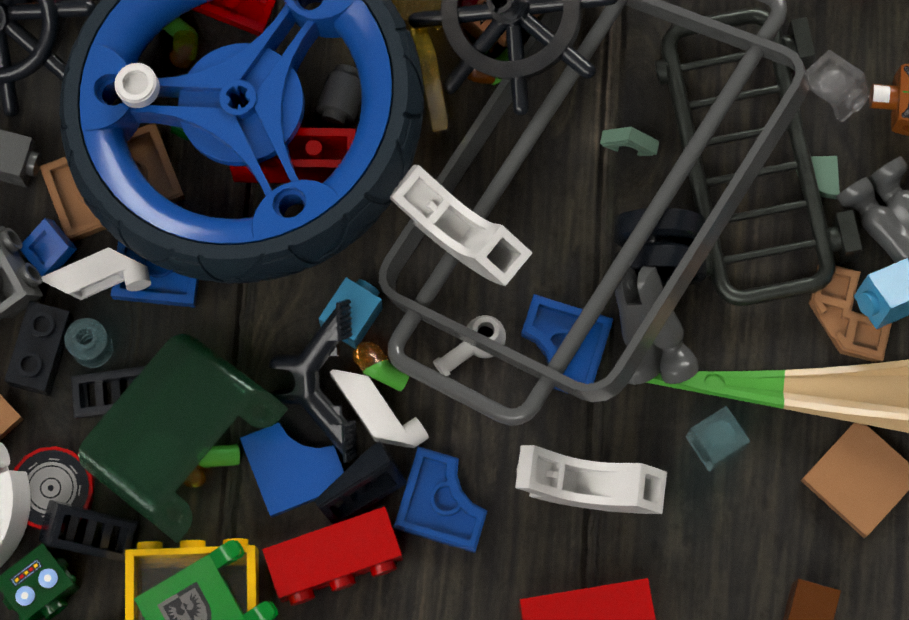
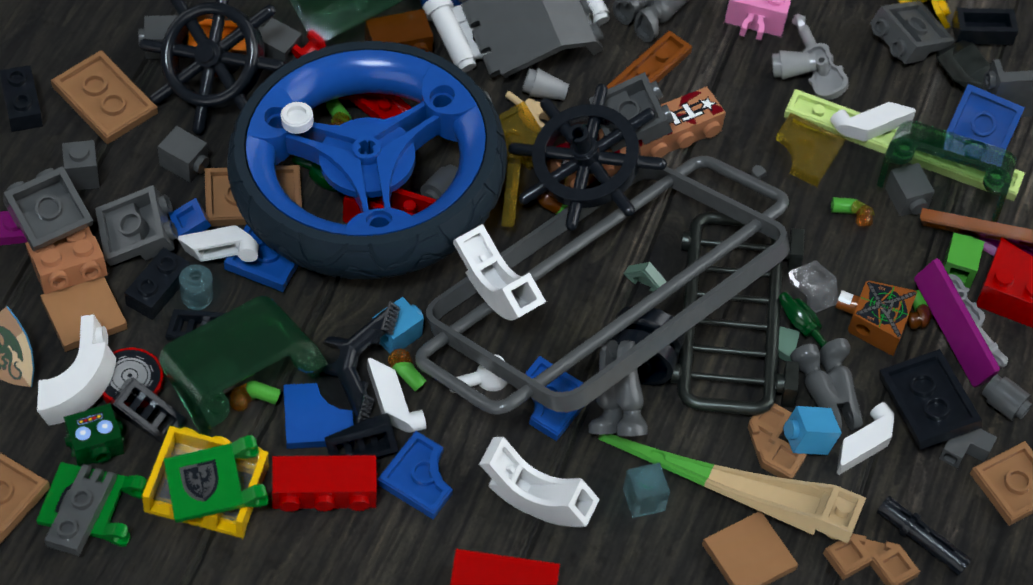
camera: 10 degrees right, 20 degrees down
none -> dark green hand [779,292,827,348]

